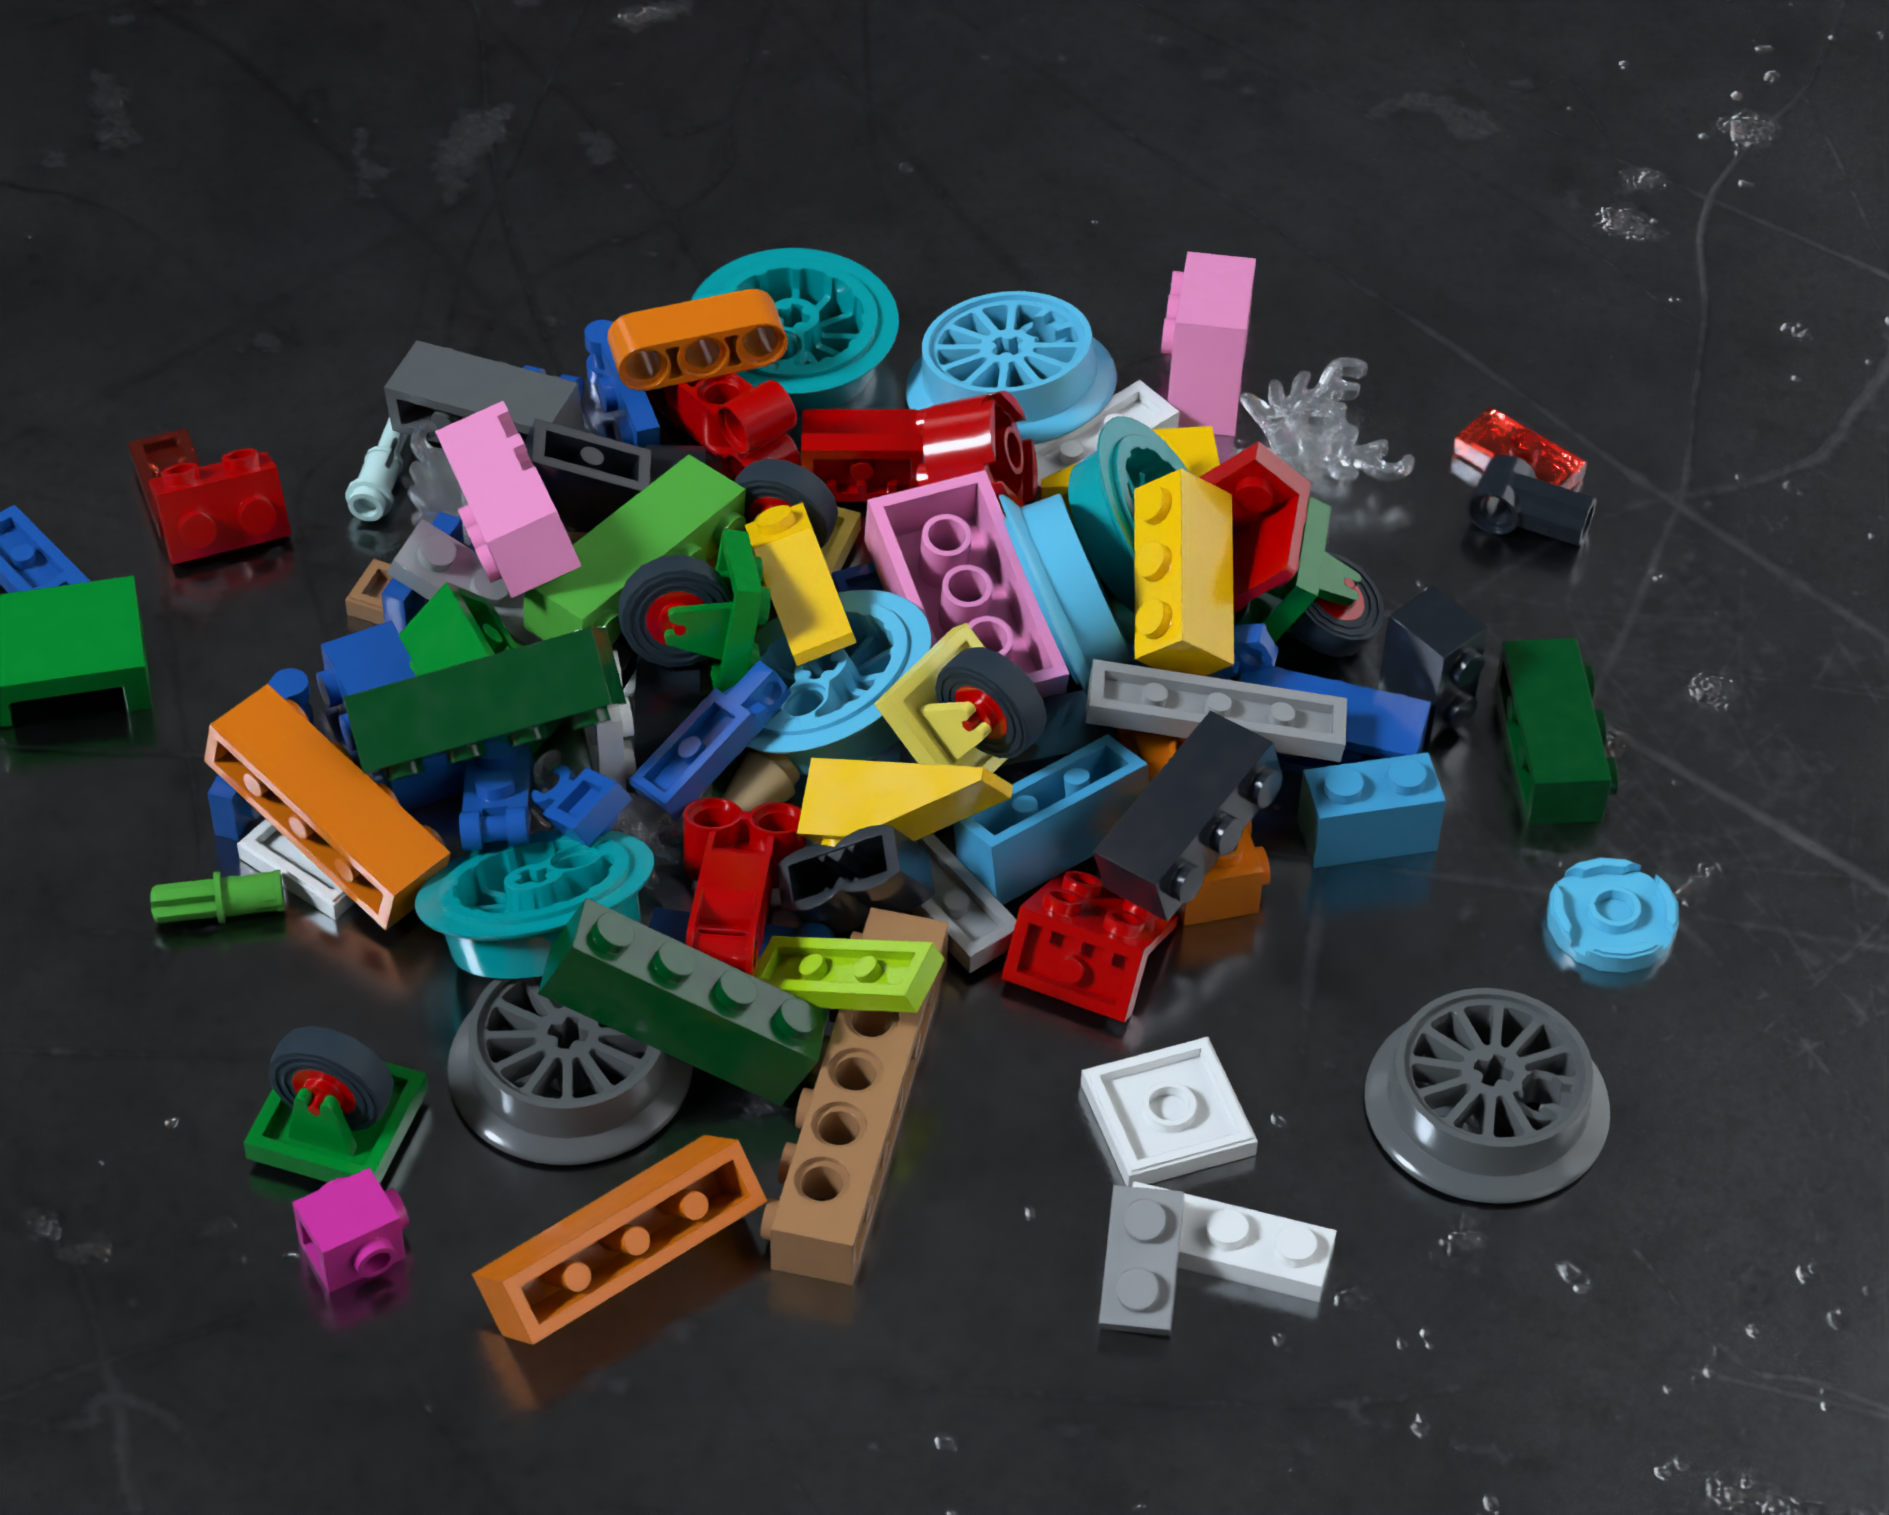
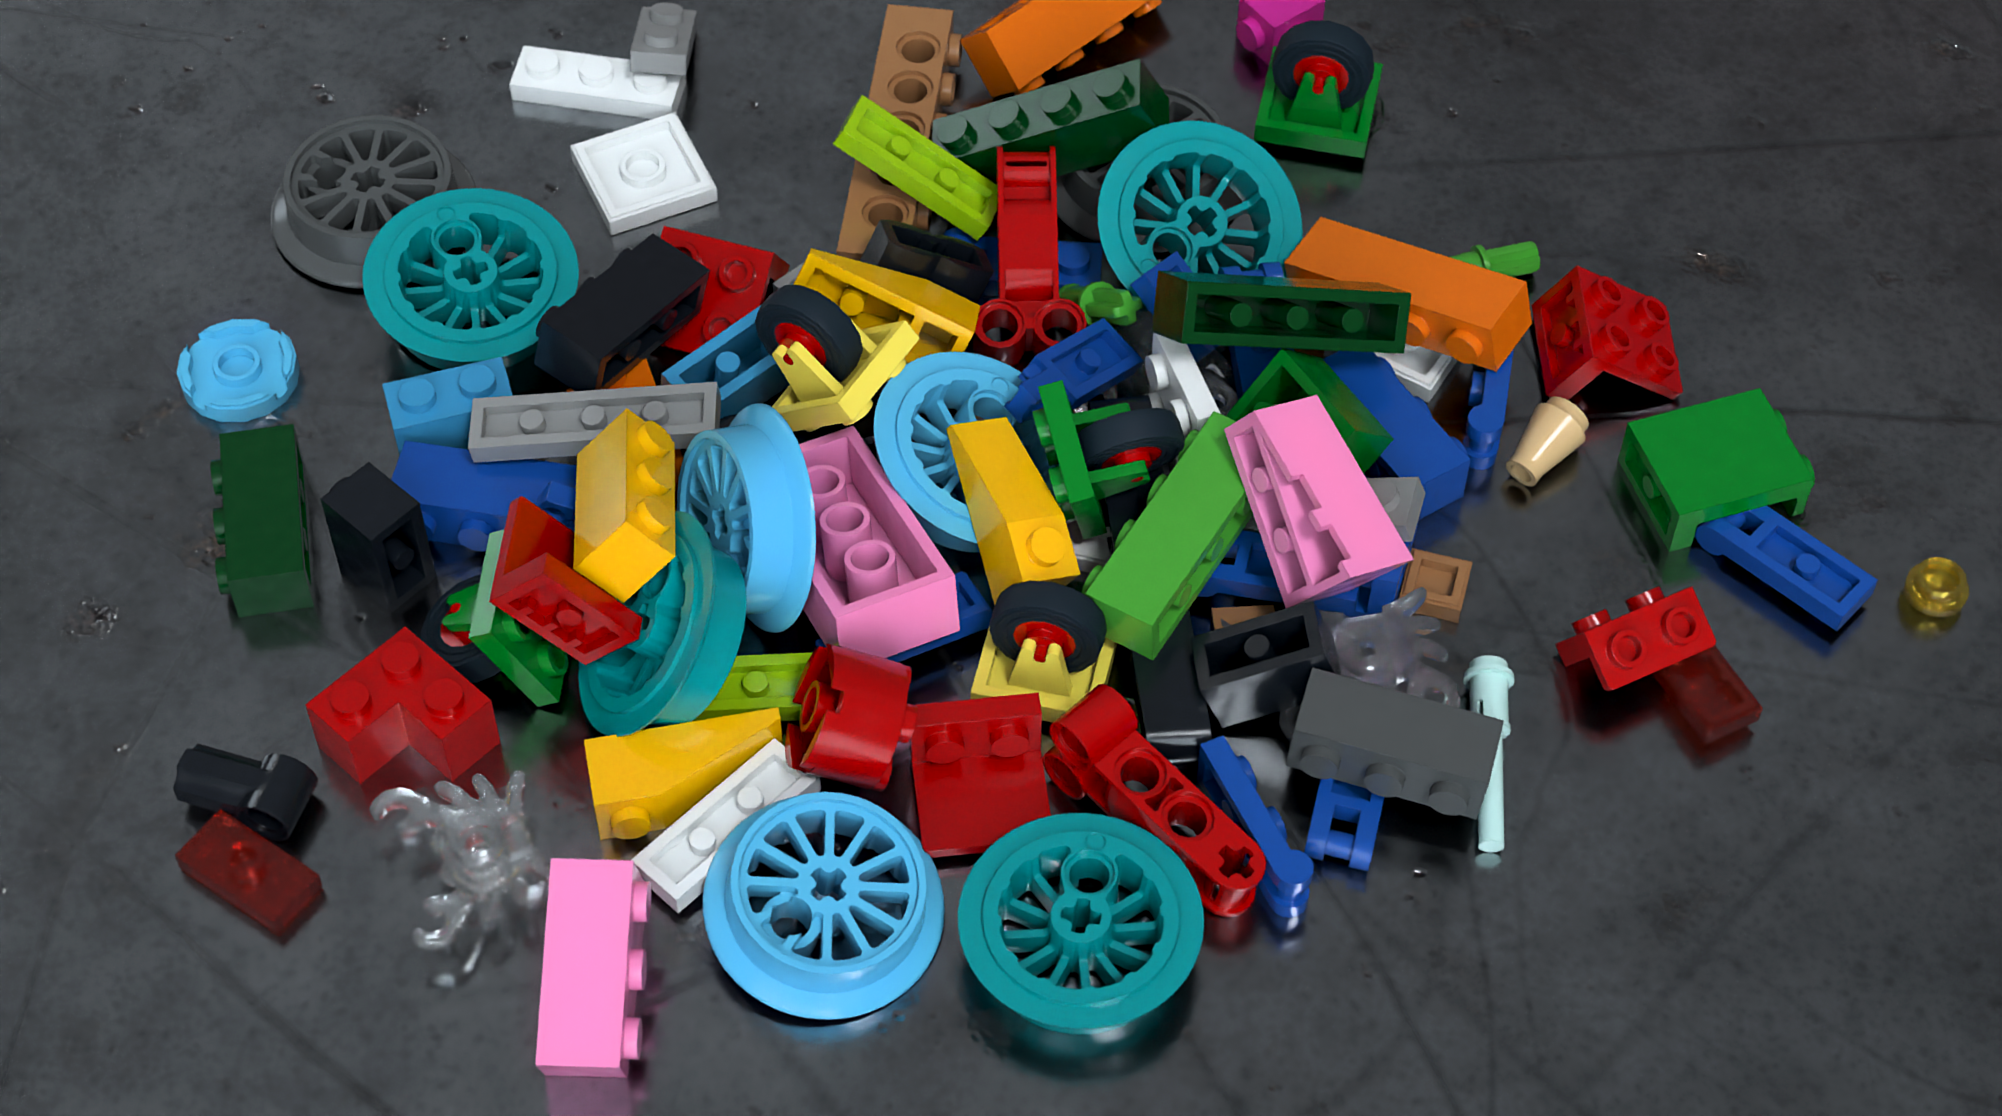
camera: 175 degrees right, 5 degrees up
orange beam [607,289,788,391] -> none
none -> red brick [305,626,501,784]
none -> teal piece [362,188,579,370]
none -> bright green axle [1059,281,1143,326]
none -> tan cone [1506,396,1589,486]
none -> red bracket [1531,265,1683,400]

